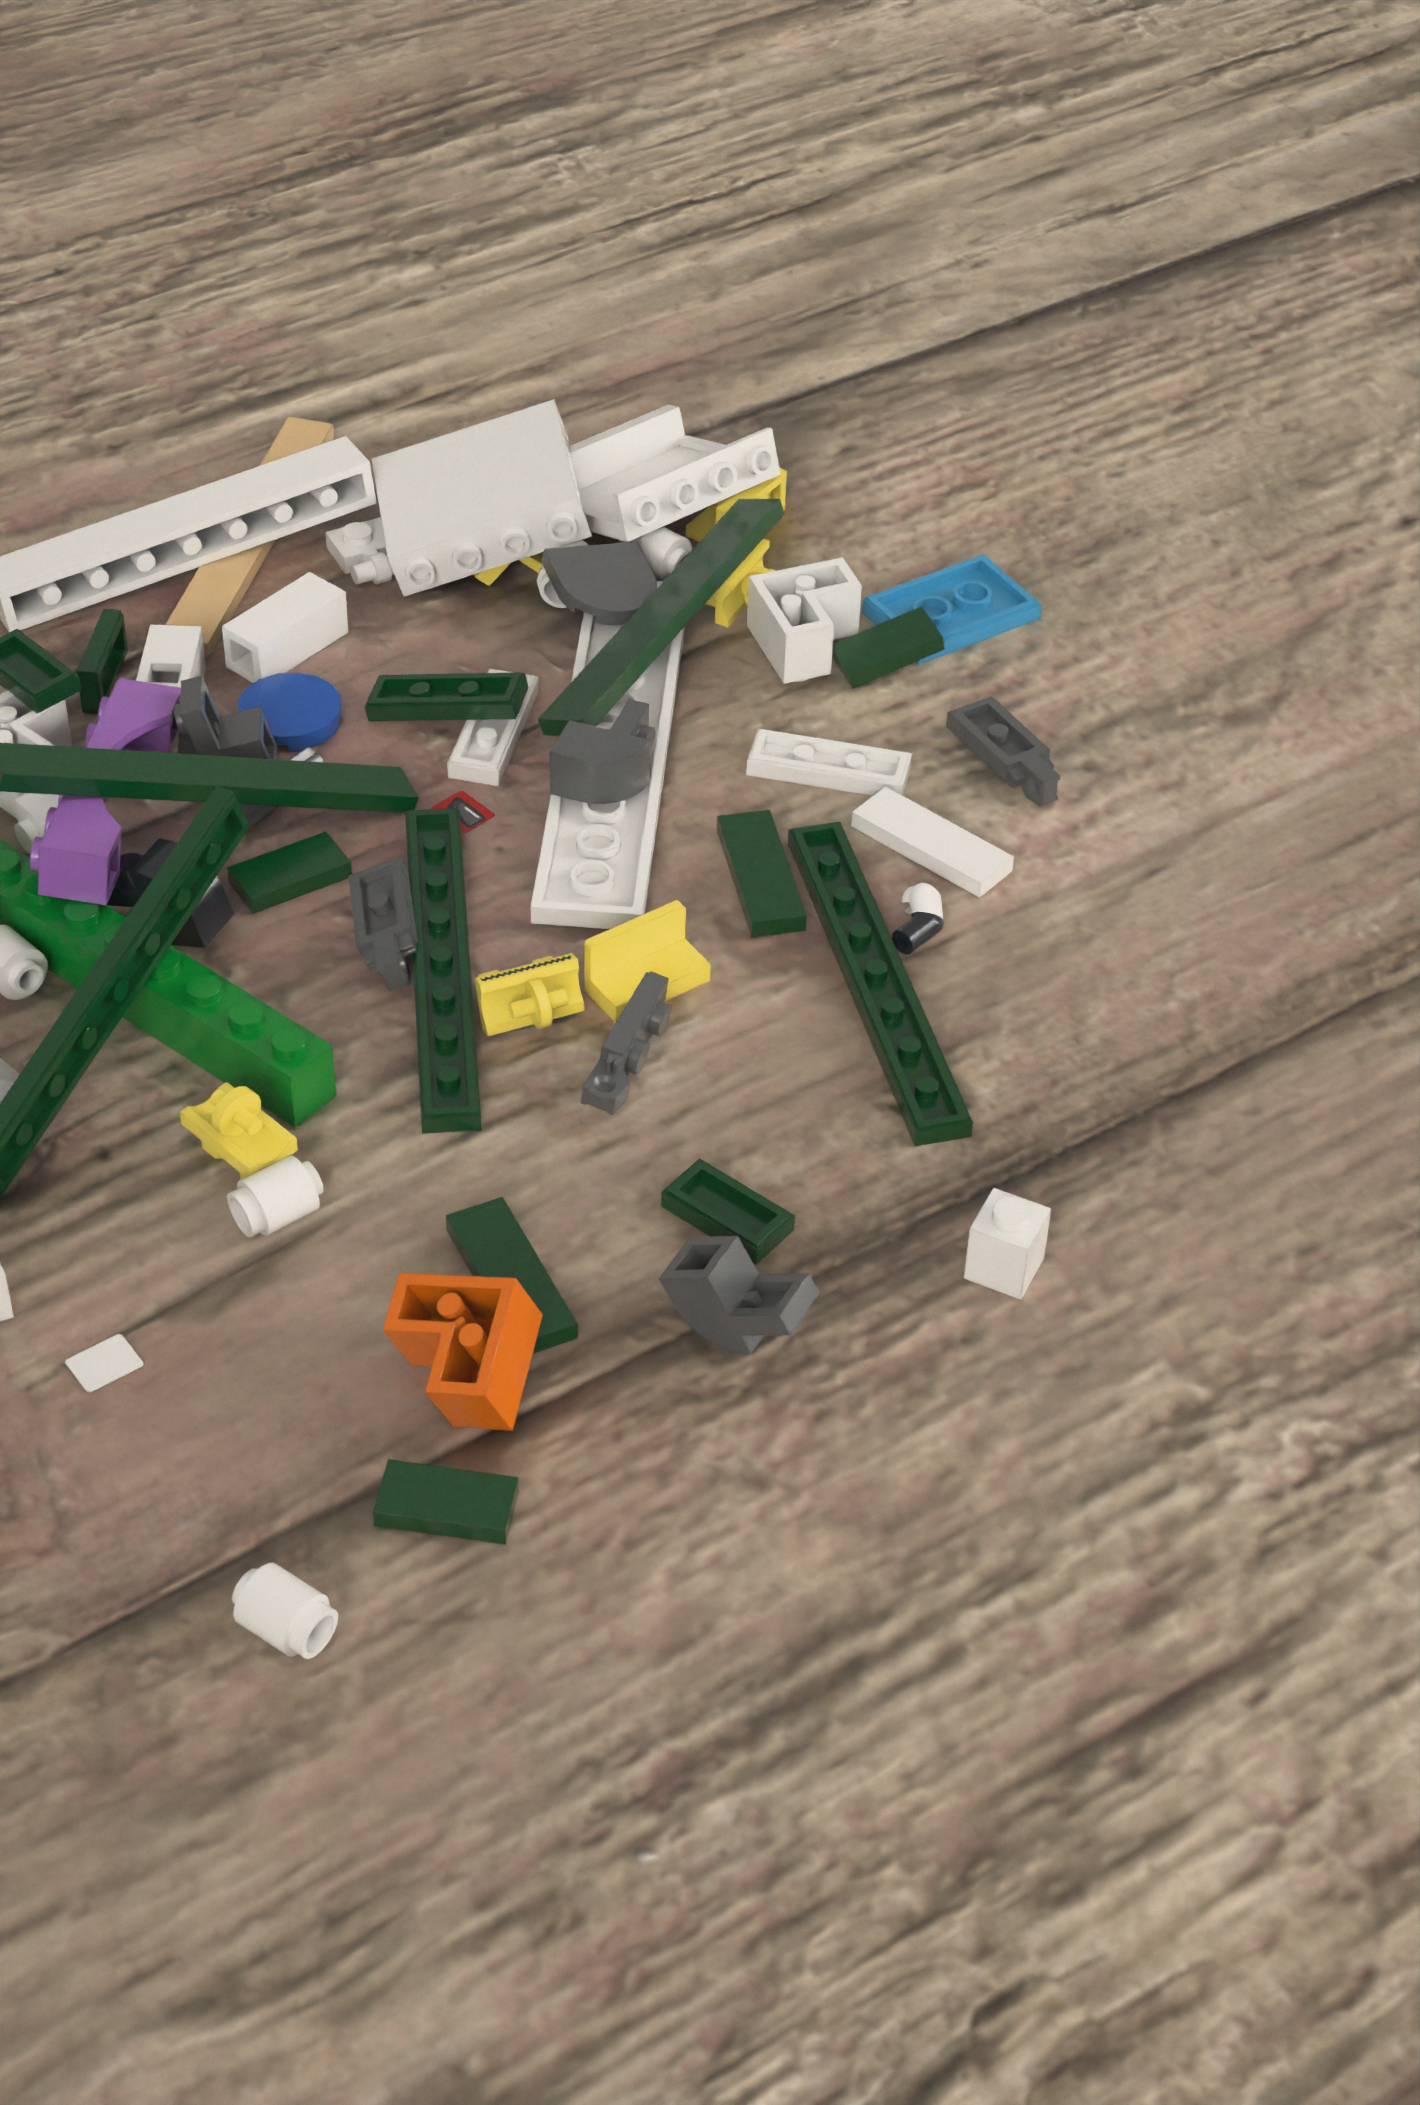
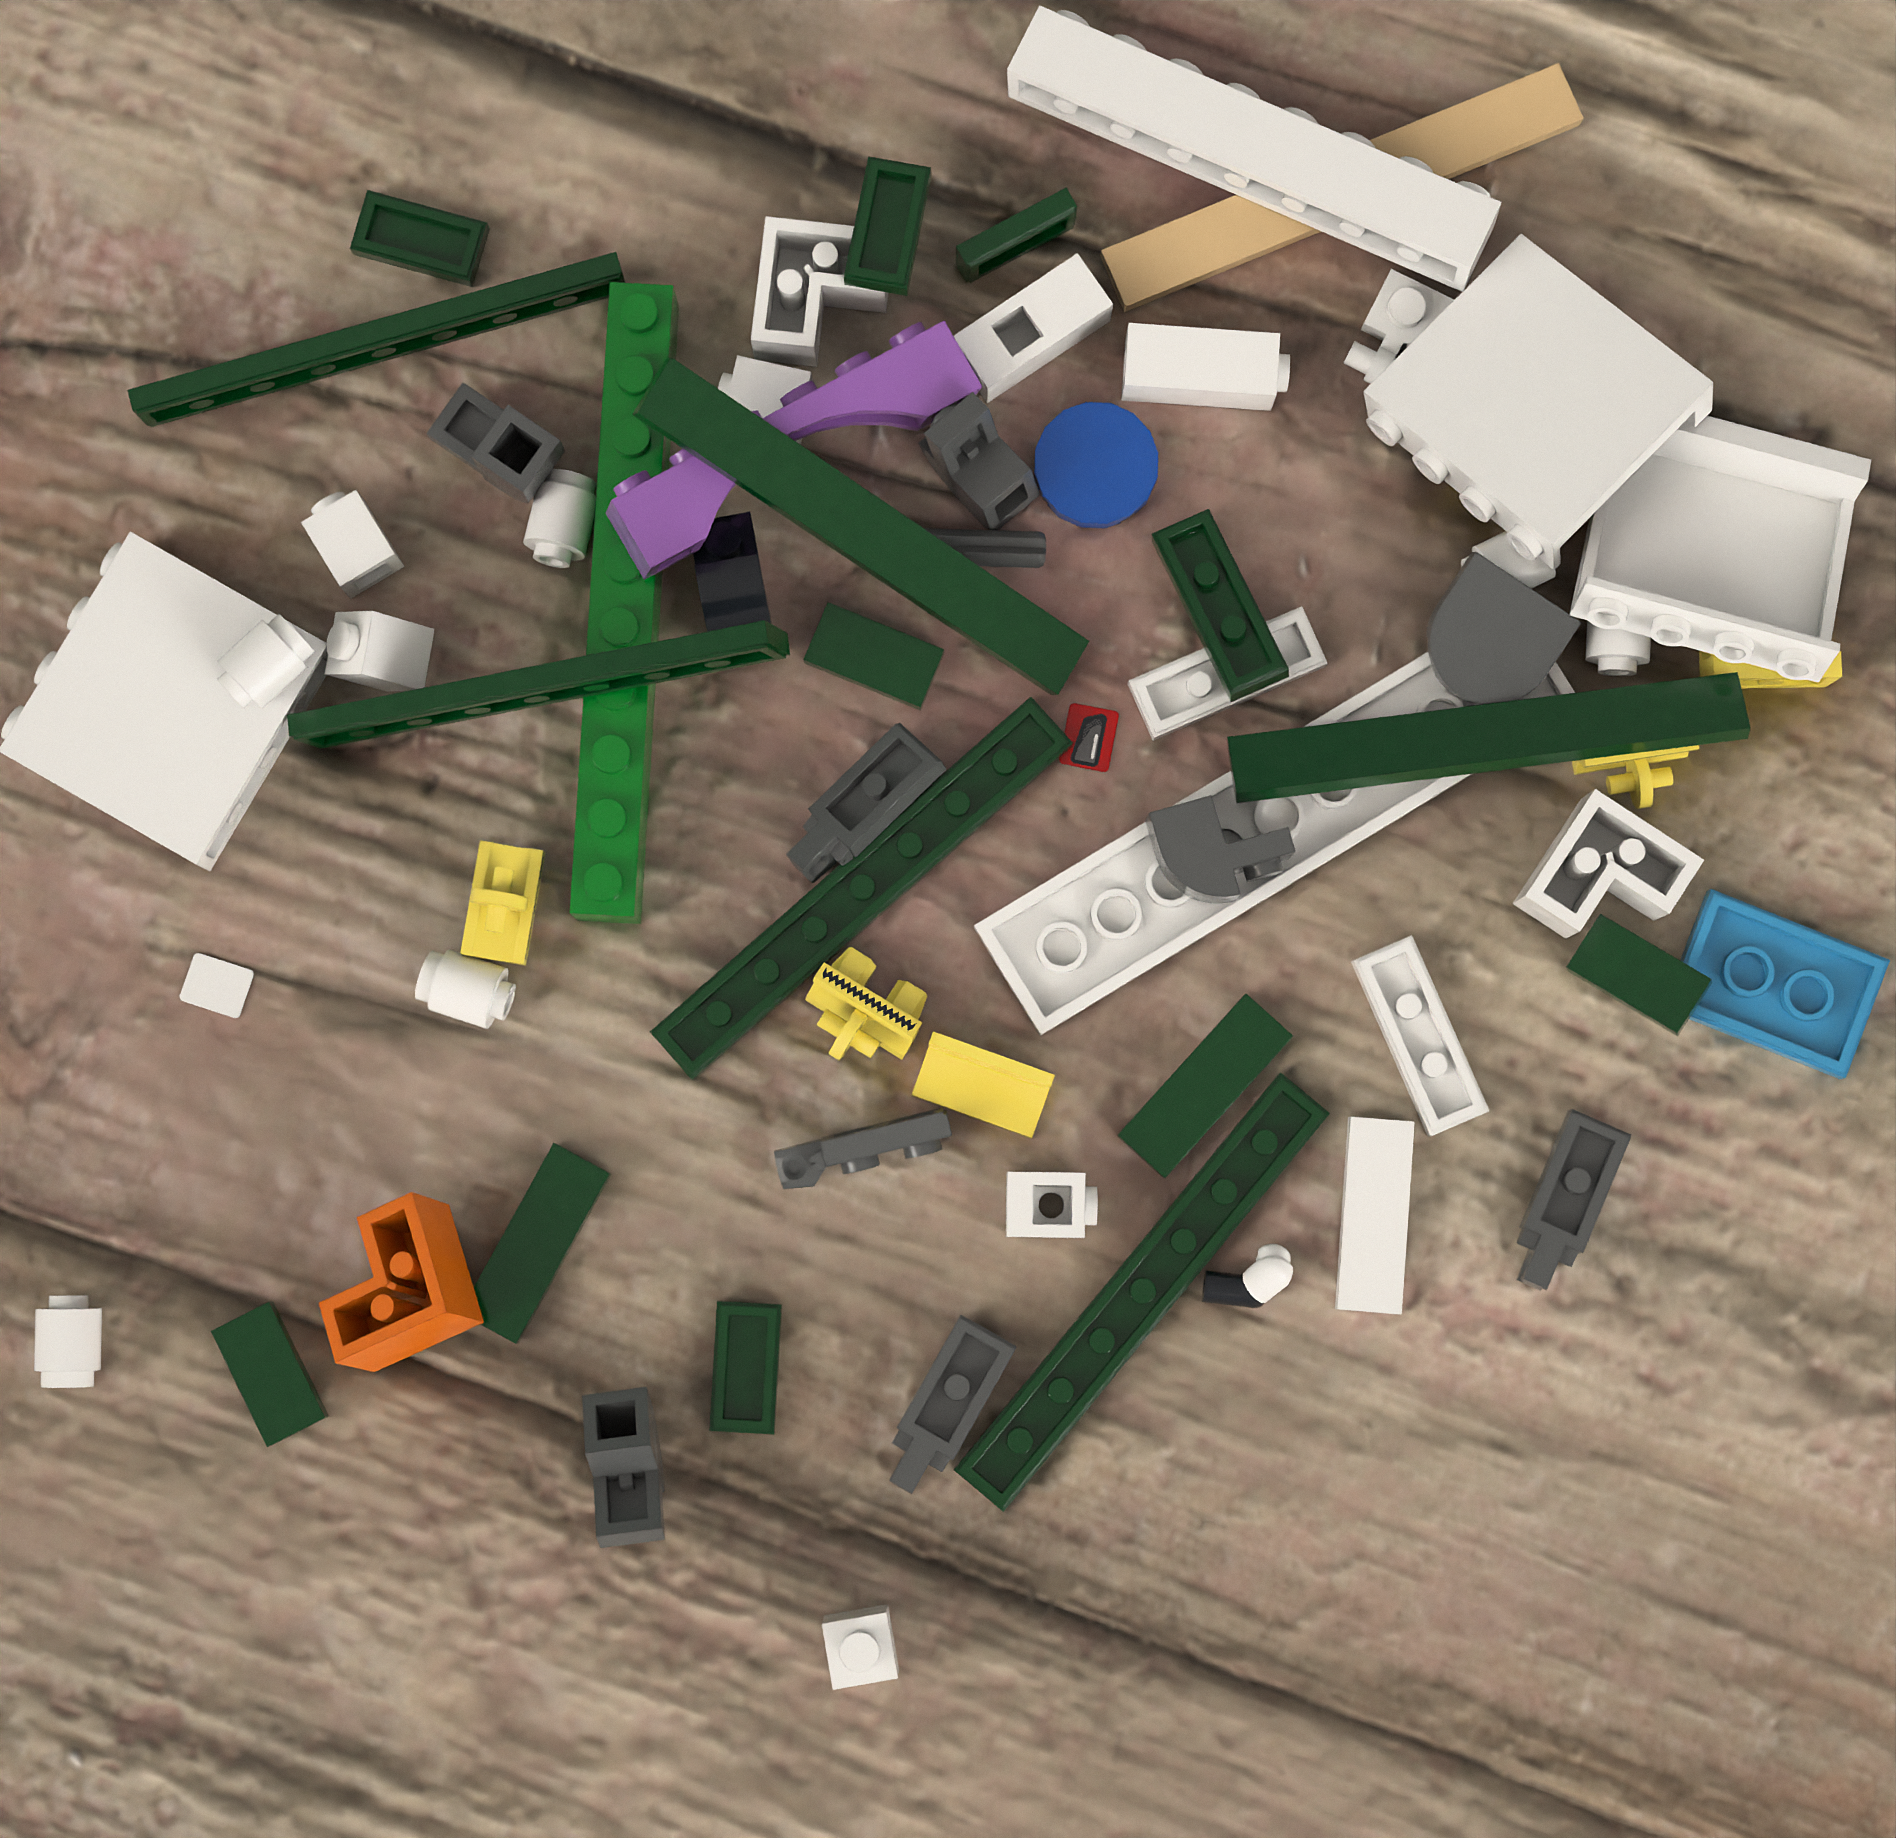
camera: 55 degrees right, 40 degrees up
none -> dark grey hinge [889,1315,1017,1494]
none -> white brick [1006,1172,1098,1238]

